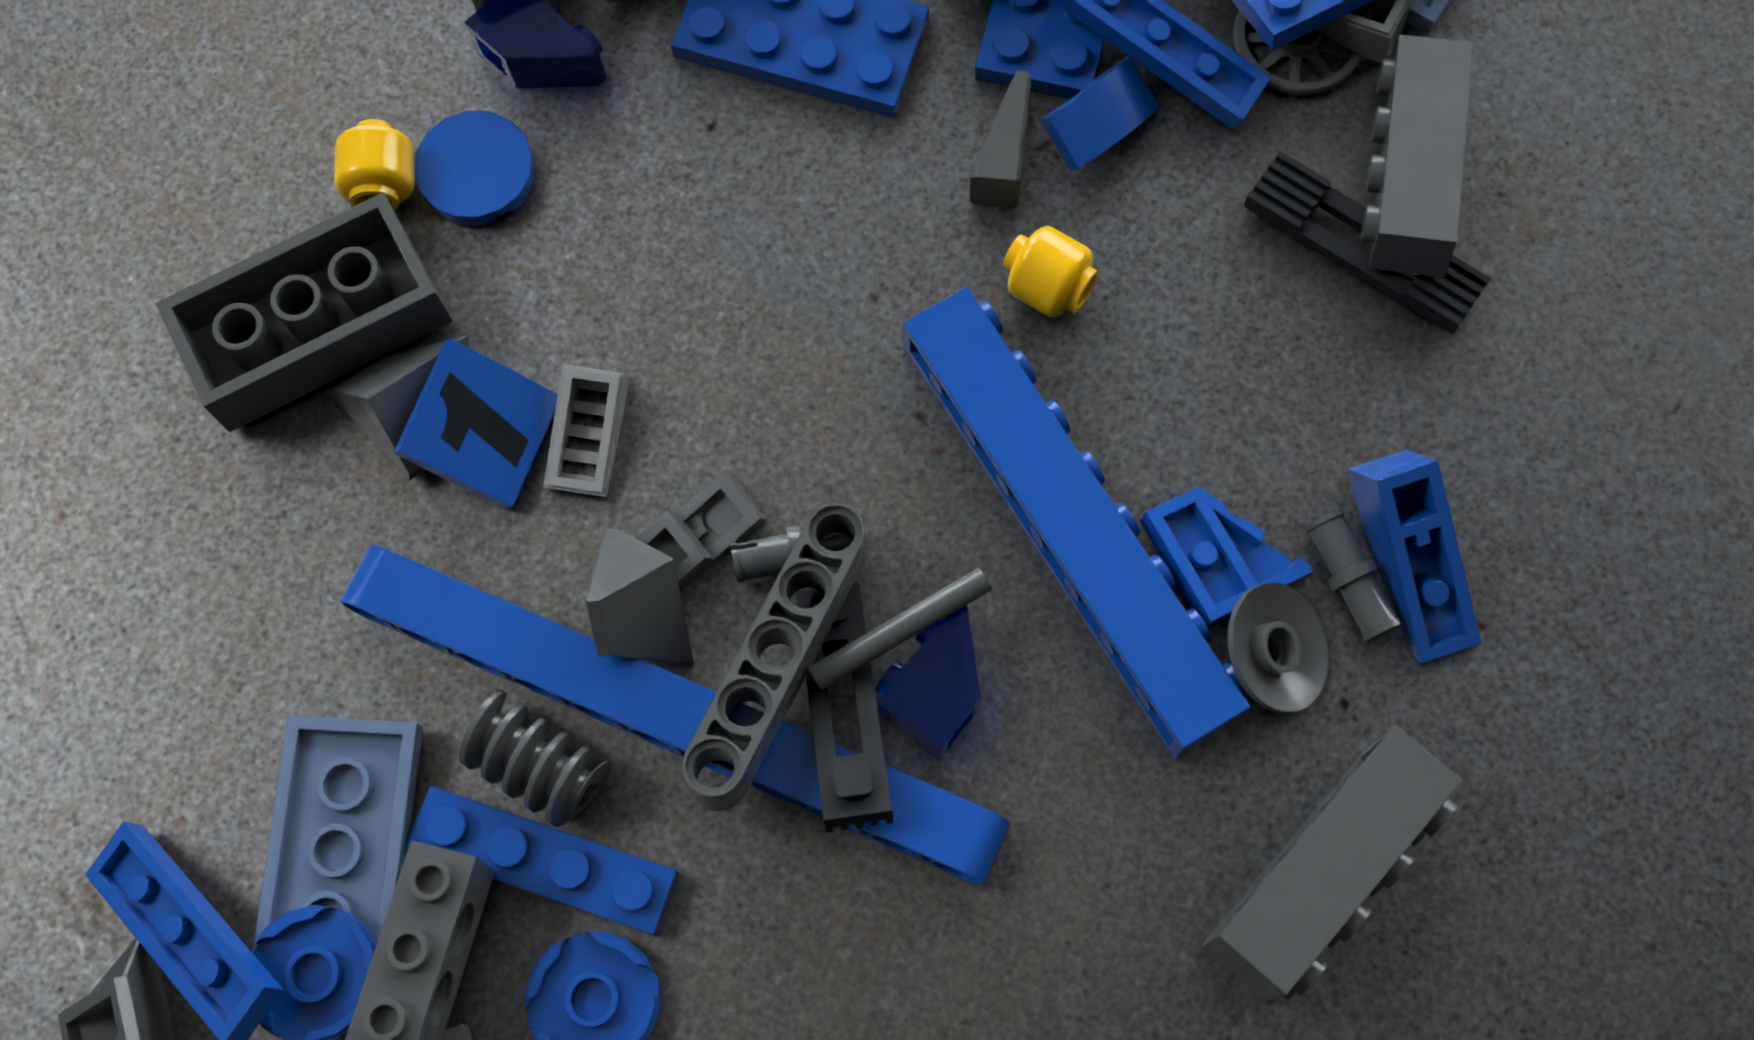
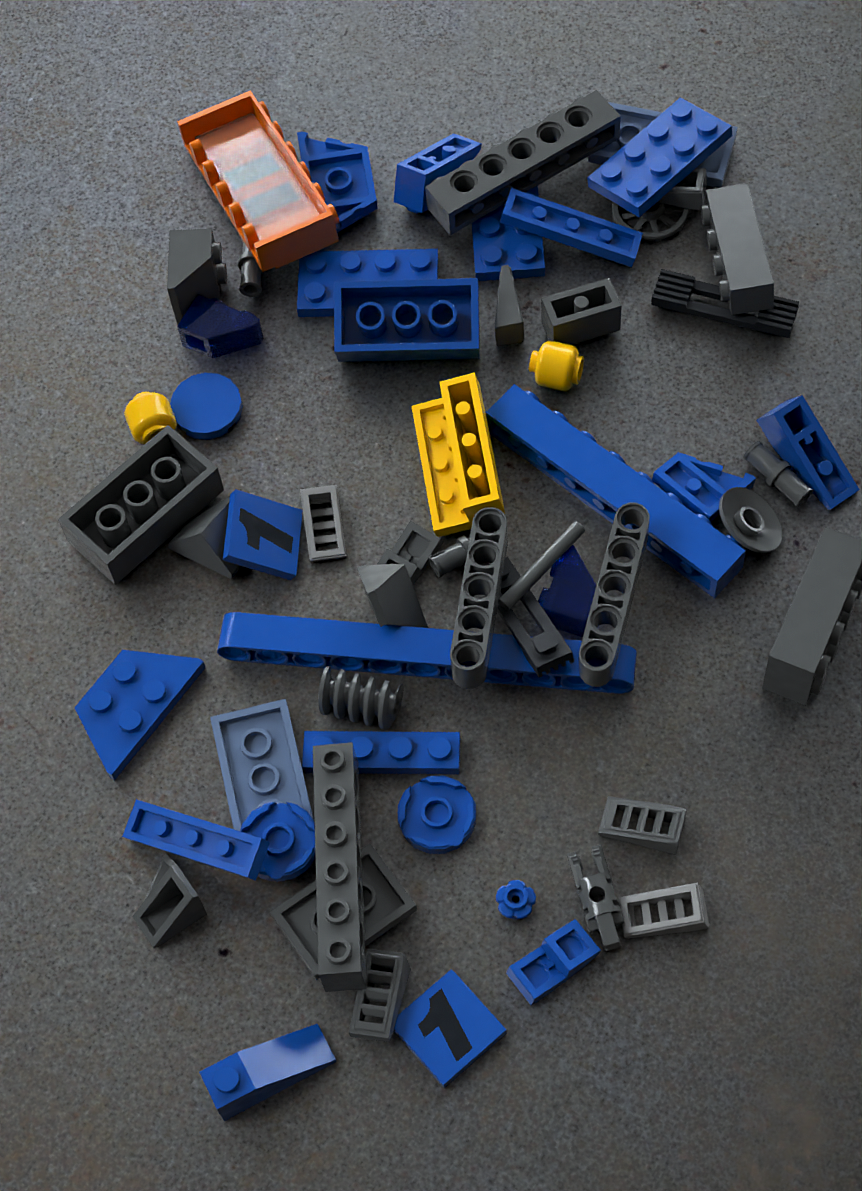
camera: 15 degrees left, 10 degrees down
blue slope [1040,57,1160,171] -> none
none -> blue wing [74,650,206,781]
none -> blue brick [334,278,480,362]
none -> yellow brick [411,372,505,537]
none -> dark grey brick [541,278,622,345]
none -> dark grey beam [579,502,650,687]

